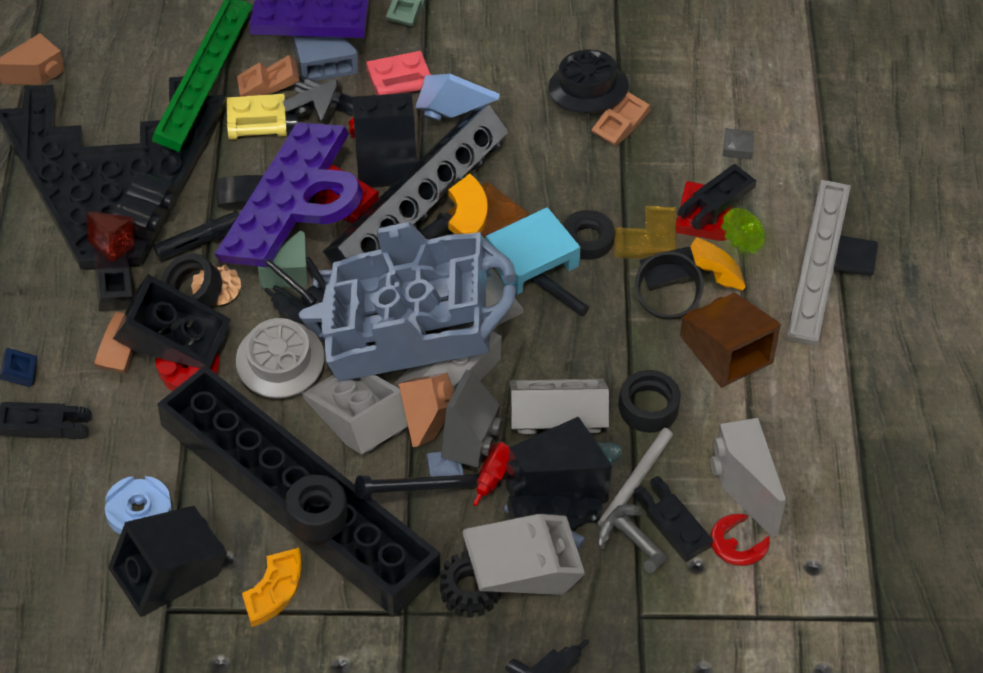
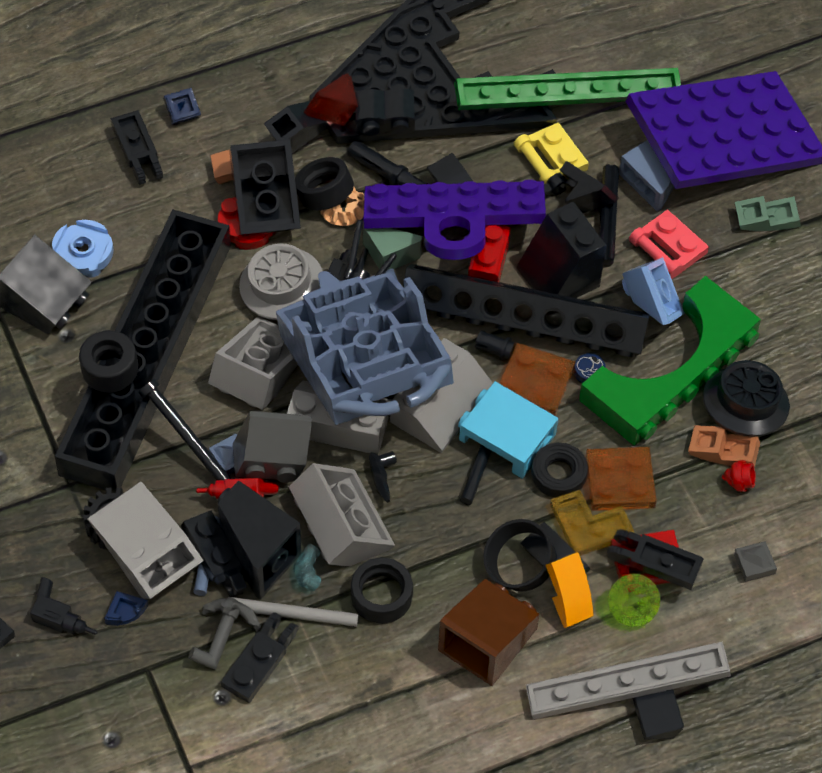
camera: 65 degrees right, 5 degrees up
nougat slope [237,55,299,97] -> none
light orange tile [242,548,302,627] -> none
nougat slope [399,372,454,447] -> none
light orange tile [448,174,487,234] -> none
light grey slope [710,418,786,537] -> none
red head [710,513,770,566] -> none
none -> dark blue tile [105,591,148,626]
none -> black bar [369,451,397,503]
none -> dark blue tile [574,353,606,383]
none -> green arch [579,276,761,446]
none -> clear orange plate [586,447,657,511]
none -> red plate [722,460,756,492]

